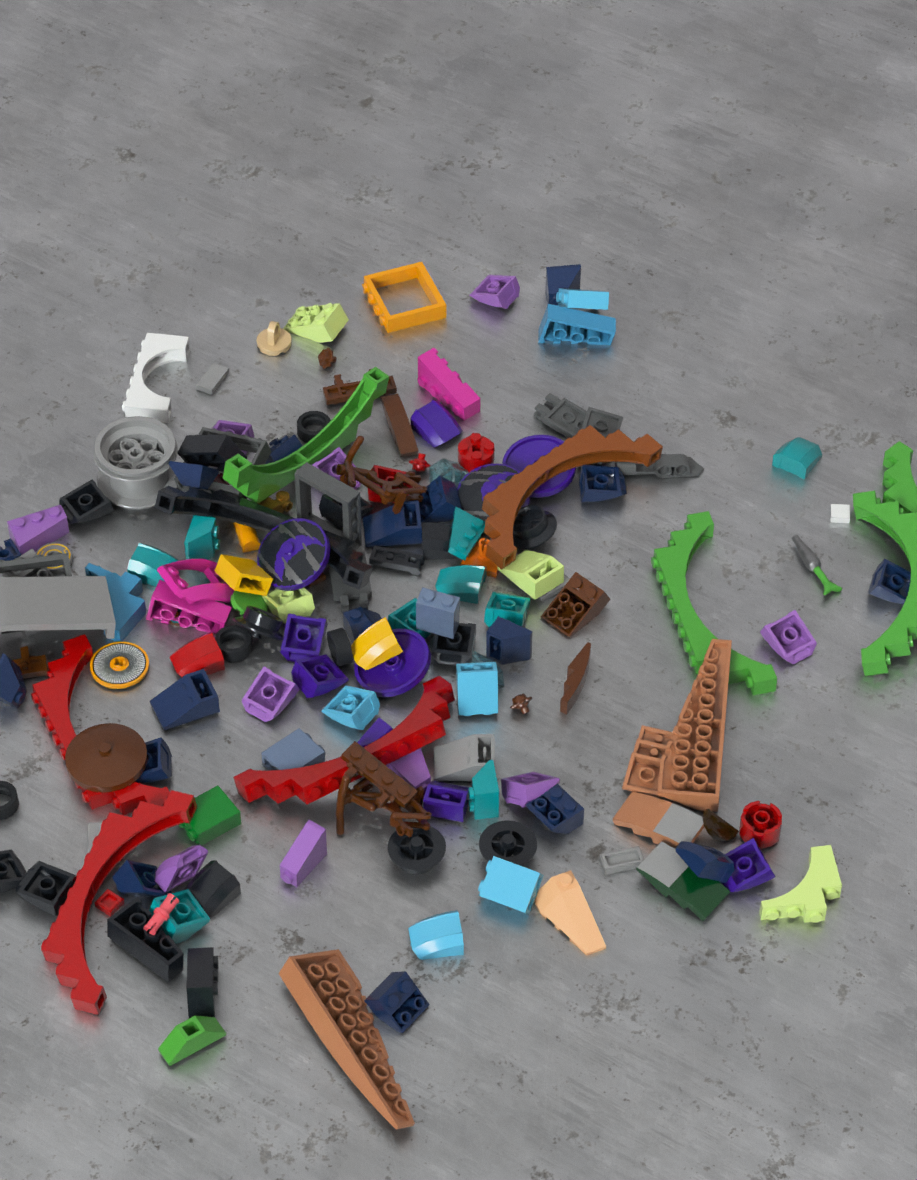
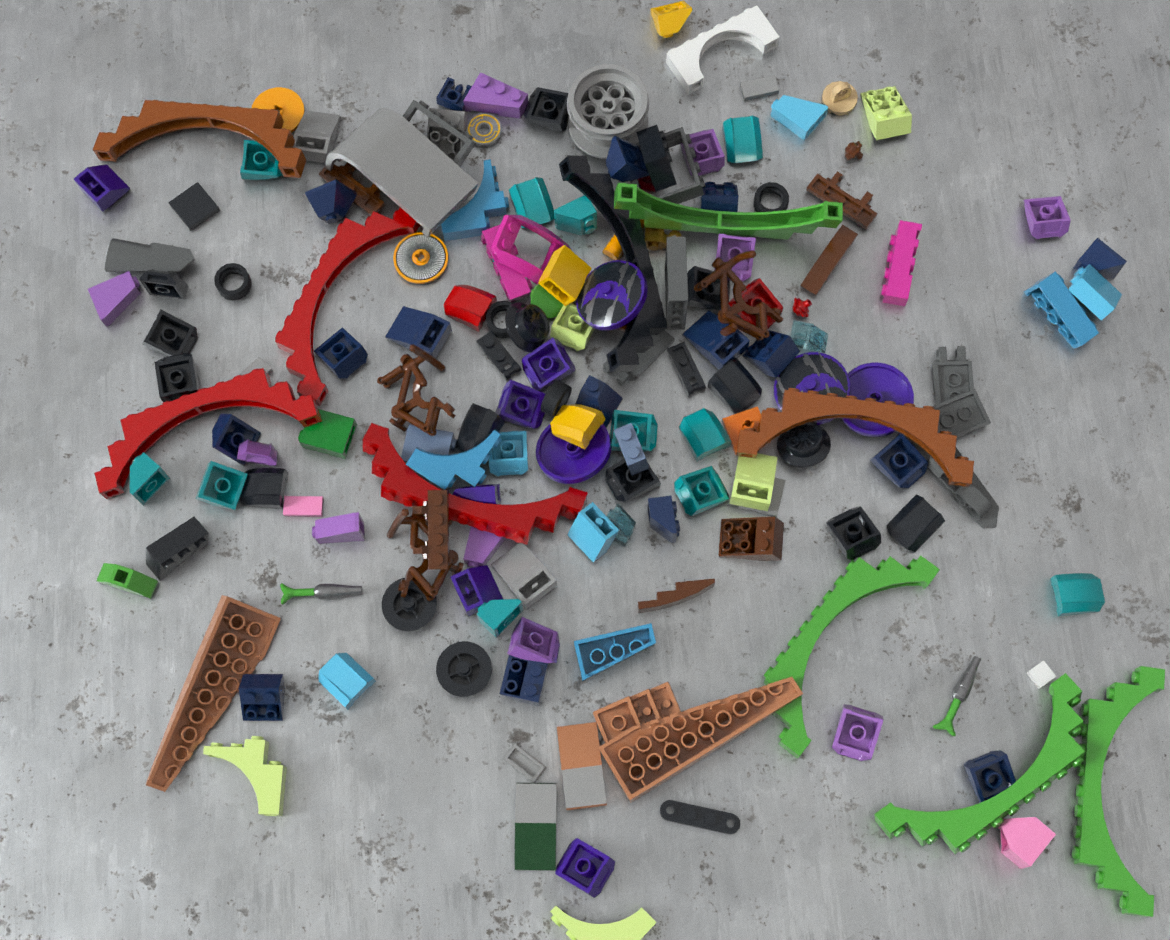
camera: 55 degrees right, 25 degrees up
reddish brown dish [65,723,148,792] -> none
red tile [94,889,125,917] -> none
black wedge [107,897,184,982] -> none
coral pin [144,893,179,935] -> none
medium lavender slope [242,666,299,722] -> none
light orange window [362,262,447,333] -> none
dark purple slope [410,400,463,448] -> none
teal wing [448,507,485,561] -> none
red brick [458,433,495,474] -> none
medium azure brick [478,856,544,915] -> none
reddish brown plant [510,693,532,714] -> none
light nougat wedge [534,870,606,955] -> none
dark blue slope [676,841,735,883] -> none
dark brown tile [703,809,739,841] -> none
red brick [739,801,782,850] -> none
none -> teal slope [130,452,170,505]
none -> yellowish green arch [203,736,287,816]
none -> flat silver piece [280,583,362,605]
none -> bright pink tile [283,496,324,517]
none -> reddish brown piece [377,344,456,436]
none -> dark azure arch [406,429,502,490]
none -> black slope [456,403,505,451]
none -> black plate [476,331,522,381]
none -> dark azure wedge [574,623,656,681]
none -> yellow slope [650,0,692,38]
none -> black plate [660,800,740,835]
none -> teal slope [722,115,763,163]
none -> medium azure slope [771,95,829,141]
none -> black slope [826,506,881,560]
none -> black slope [886,494,945,552]

